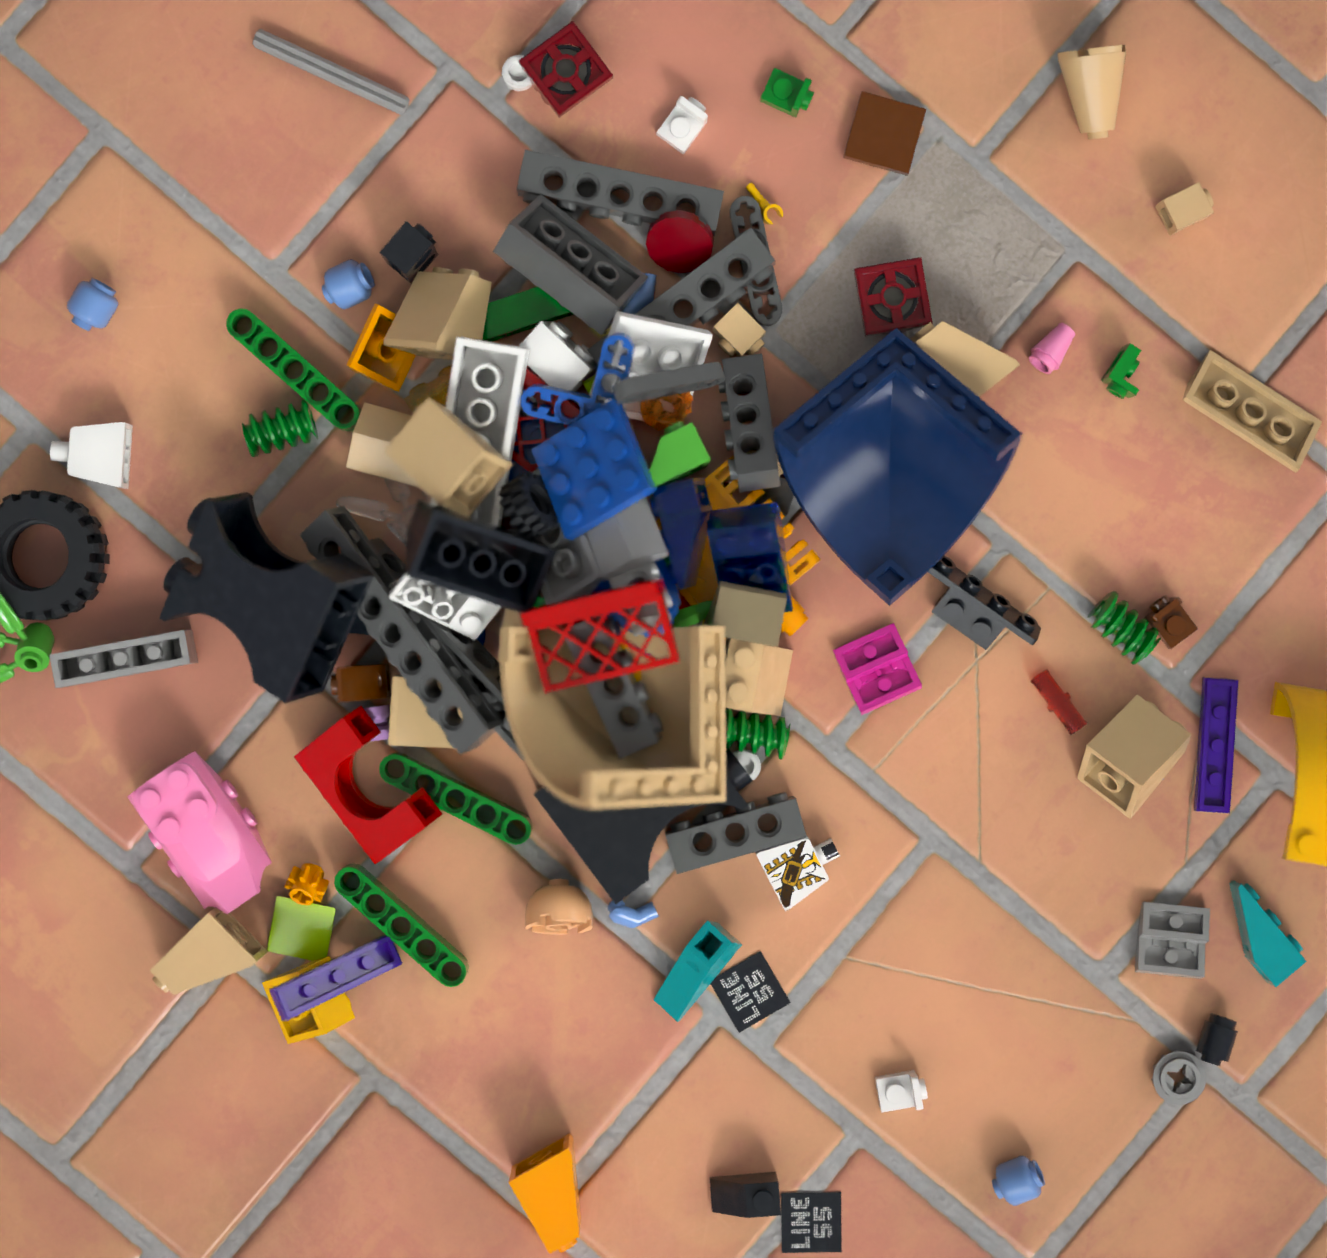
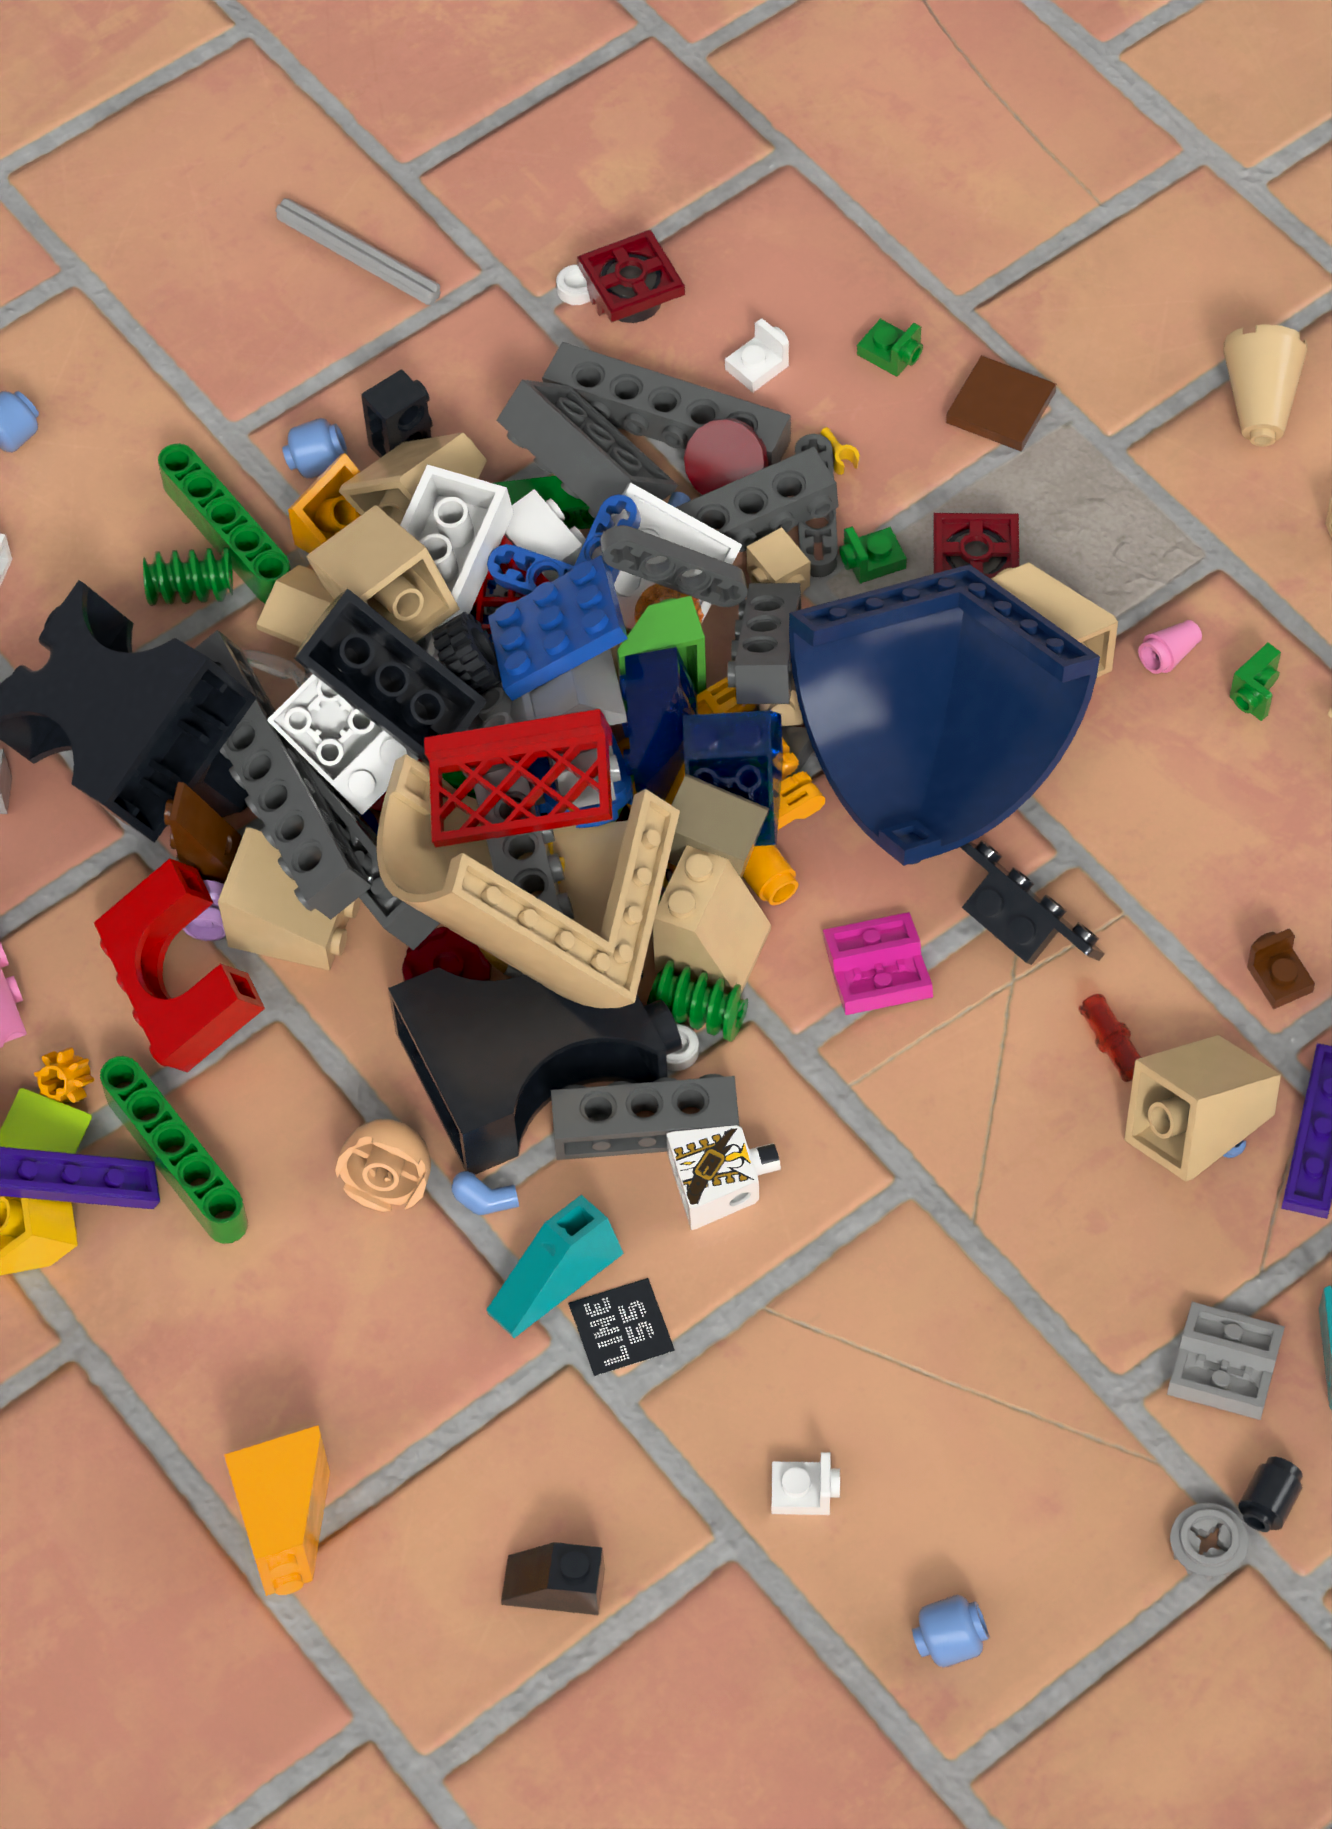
camera: 15 degrees right, 30 degrees down
green beam [379,752,533,845] -> none
black sticker [781,1192,842,1253] -> none
green piece [1087,591,1161,665] -> none
none -> green bracket [839,526,907,584]

